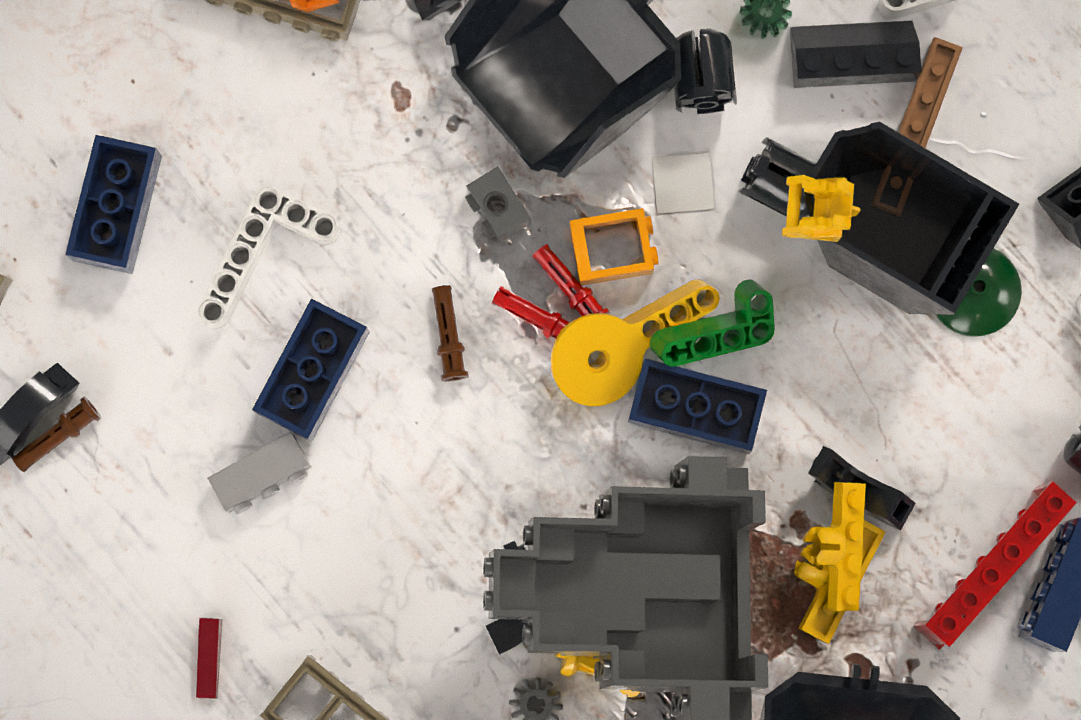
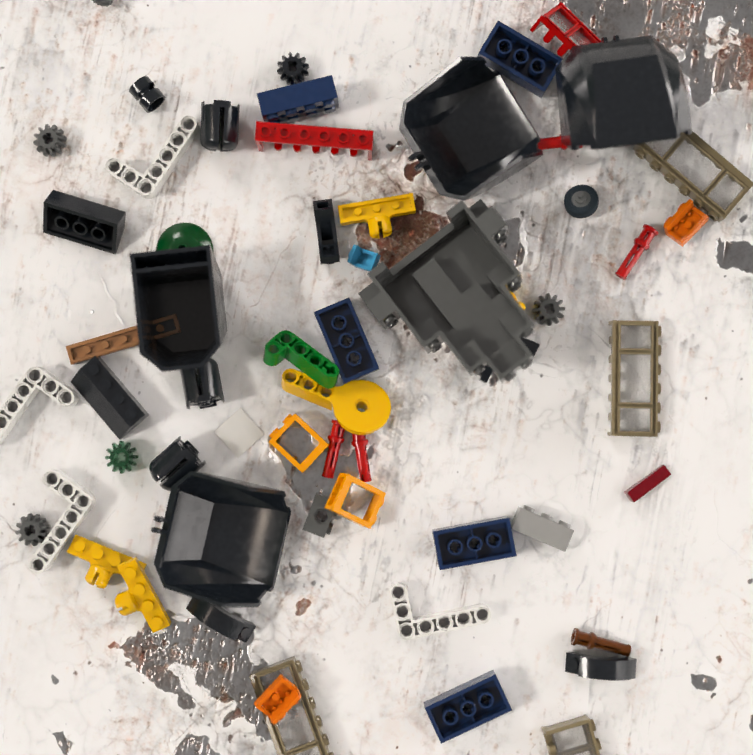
camera: 130 degrees left, 5 degrees up
reddish brown pin [432,285,469,382] -> none
yellow piece [782,175,860,242] -> none
yellow plate [802,482,866,611] -> none
none -> light orange window [324,473,386,529]
none -> dark azure bracket [347,245,381,272]

